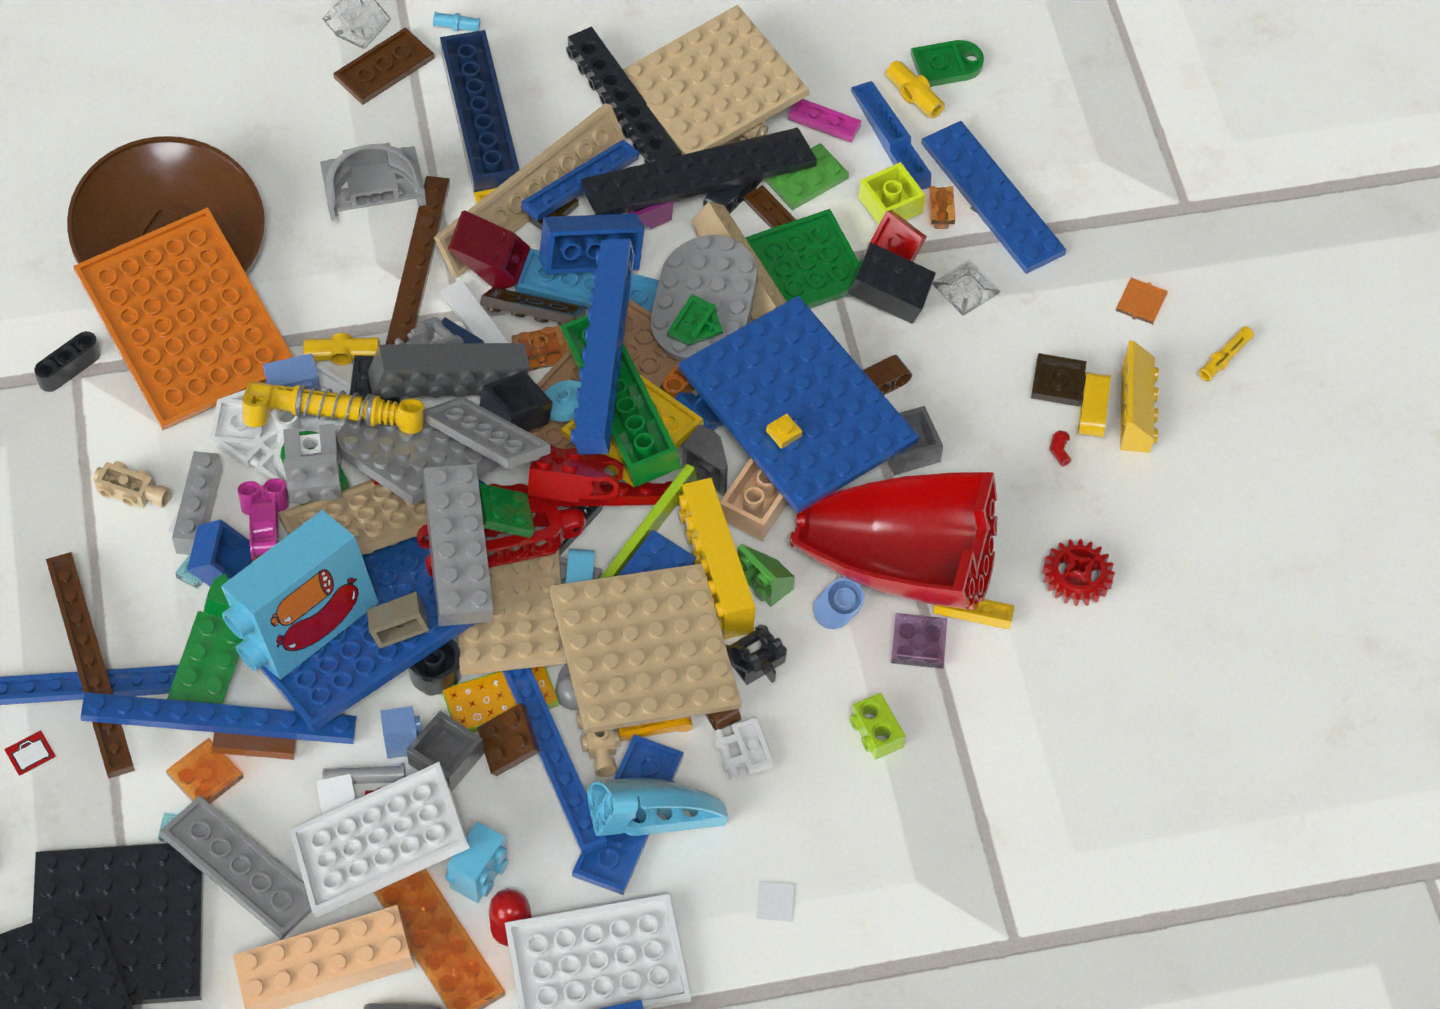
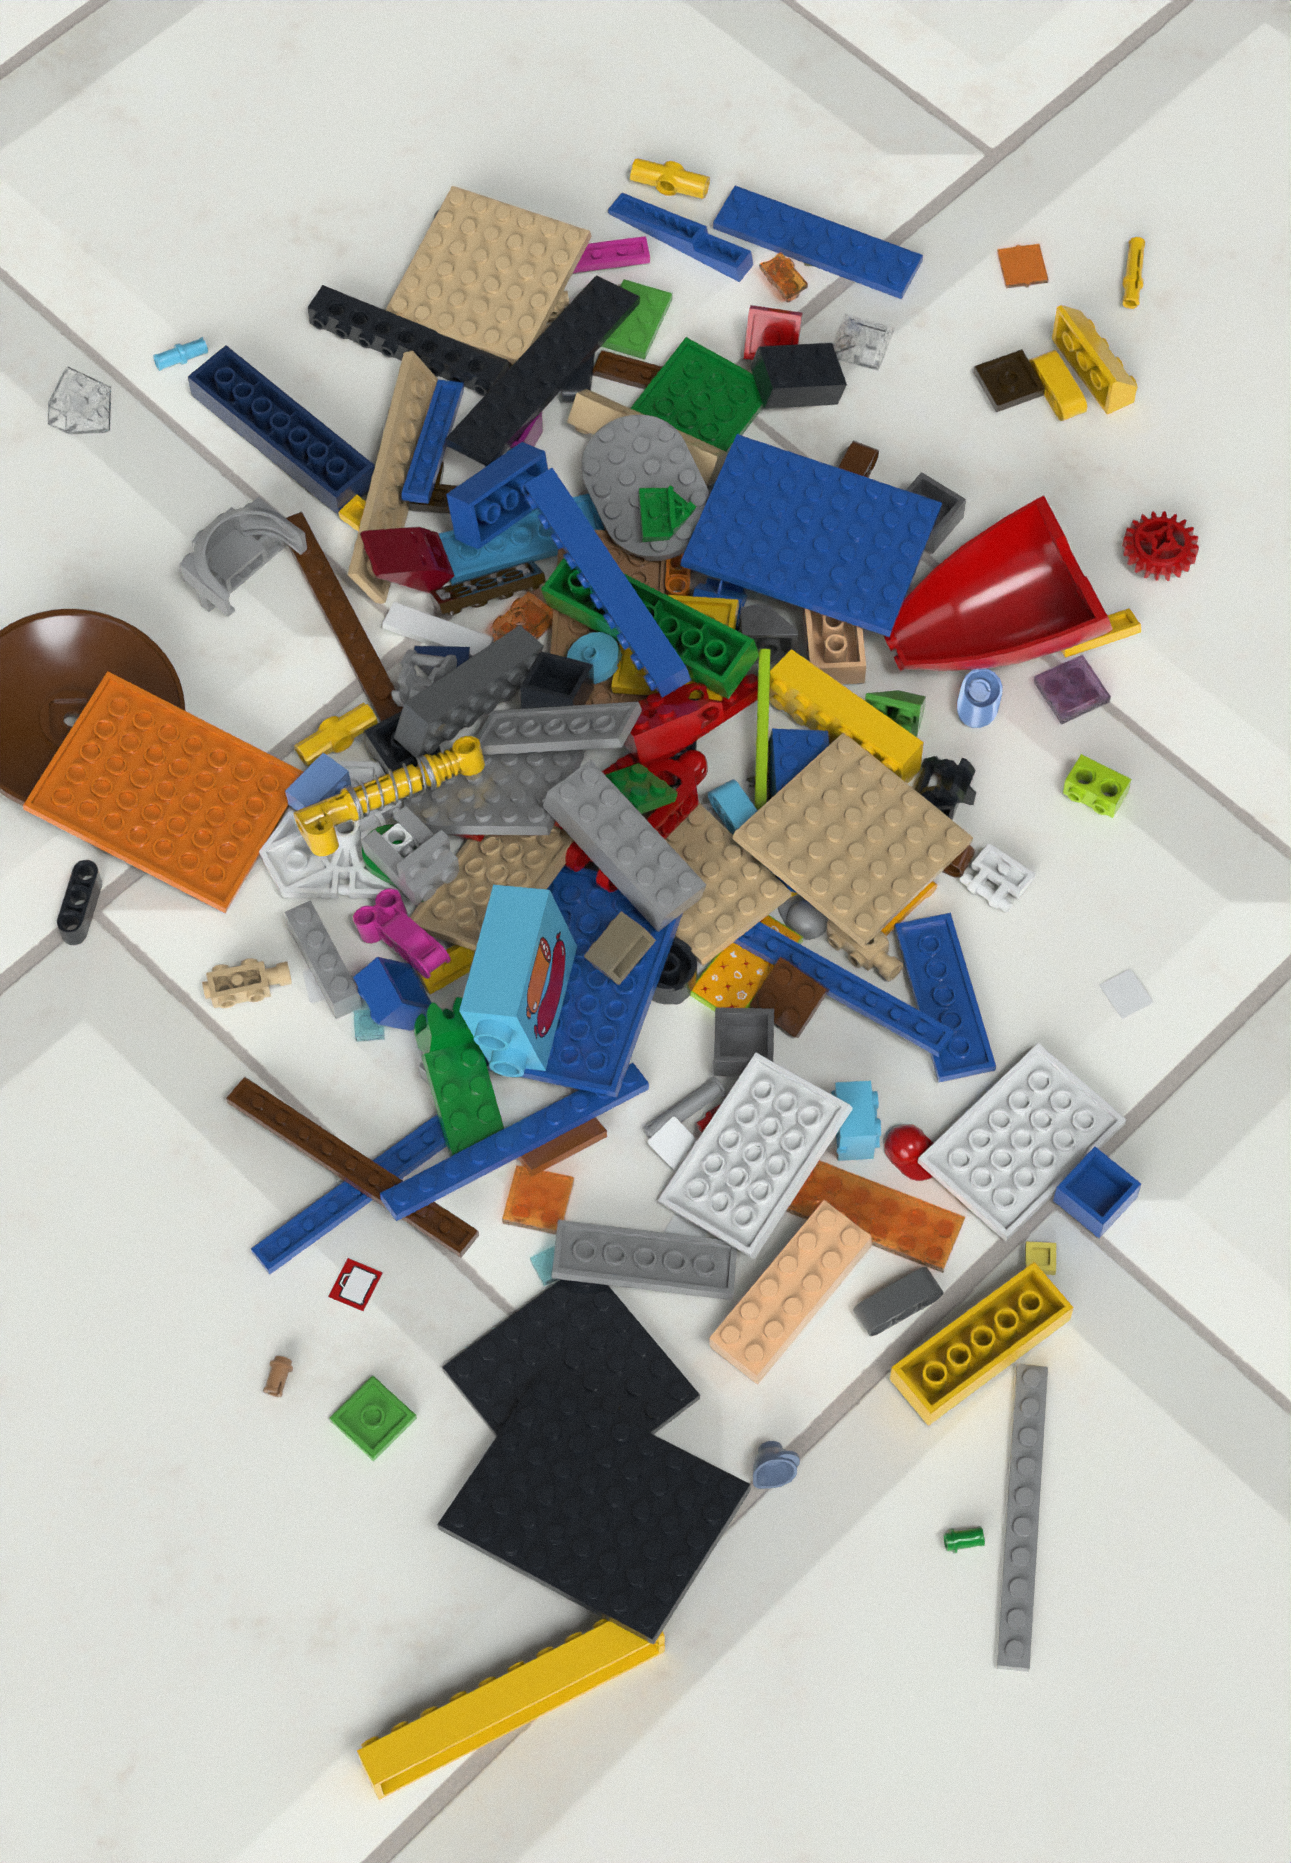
camera: 30 degrees left, 5 degrees up
reddish brown tile [333,27,435,105] -> none
medium blue brick [380,706,422,759] -> none
medium azure panel [587,778,728,836] -> none
yellow plate [766,414,803,449] -> none
neon yellow brick [858,162,926,225] -> none
green tile [911,40,984,87] -> none
red arm [1049,430,1072,467] -> none

